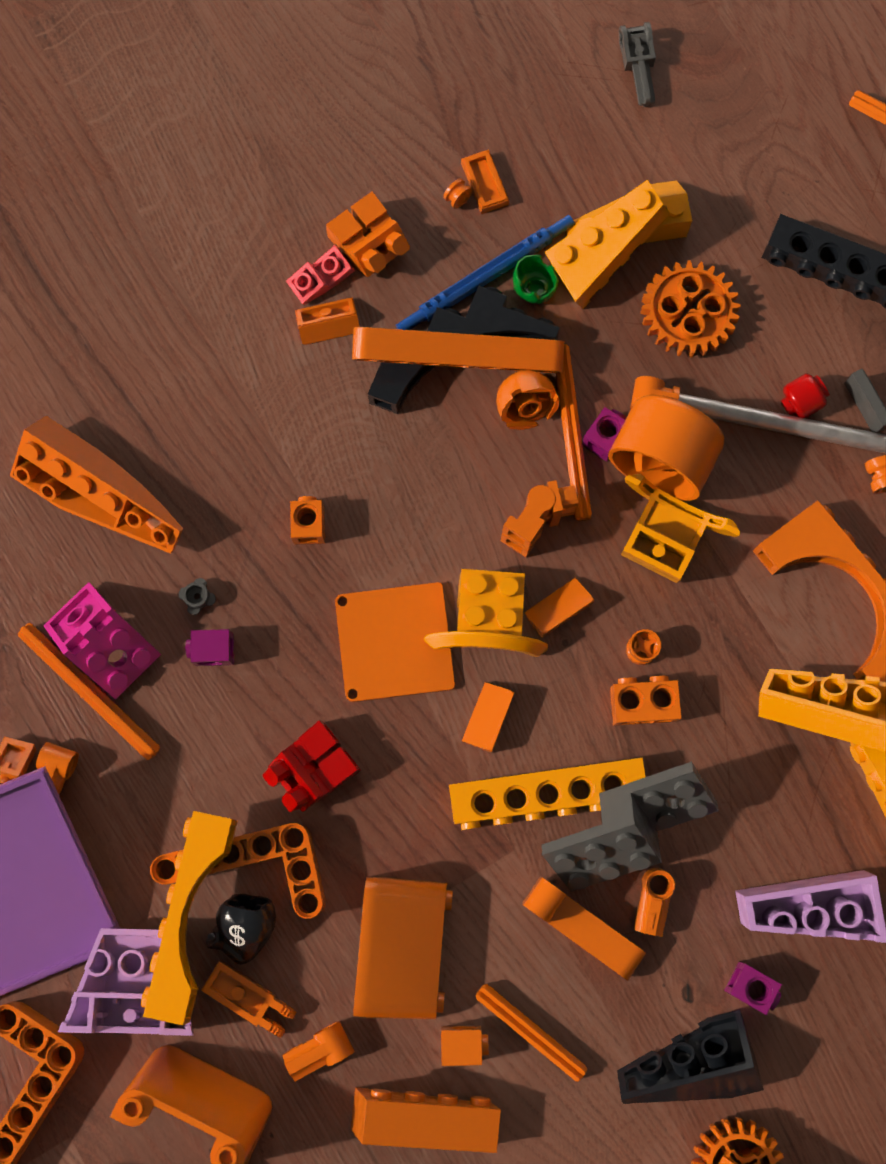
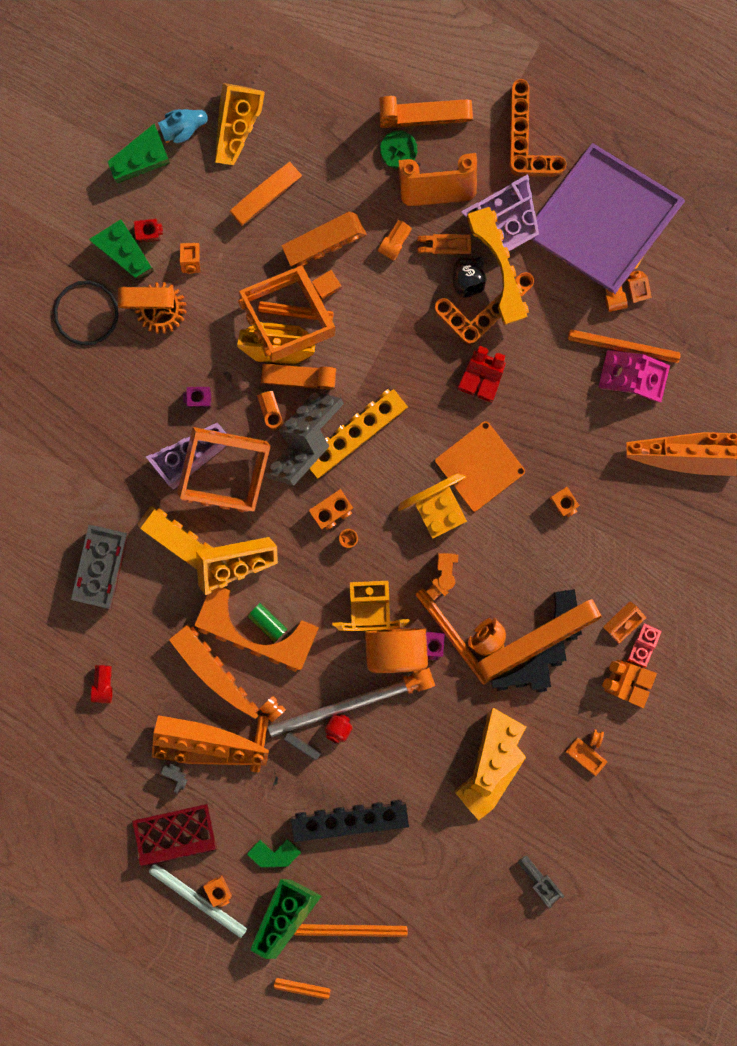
camera: 145 degrees right, 10 degrees up
dark grey plate [179,578,216,615] -> none
magenta brick [185,629,234,666] -> none
orange windscreen [353,876,453,1020] -> none
blue axle [395,215,575,330] -> none
orange slope [462,682,515,753] -> none
green hair [512,255,559,304] -> none
orange slope [524,578,595,638] -> none
black wedge [617,1009,764,1104] -> none
orange gear [640,260,741,358] -> none
none -> orange window [177,427,271,513]
none -> light orange wedge [237,322,315,365]
none -> orange window [238,265,335,362]
none -> green brick [247,603,288,643]

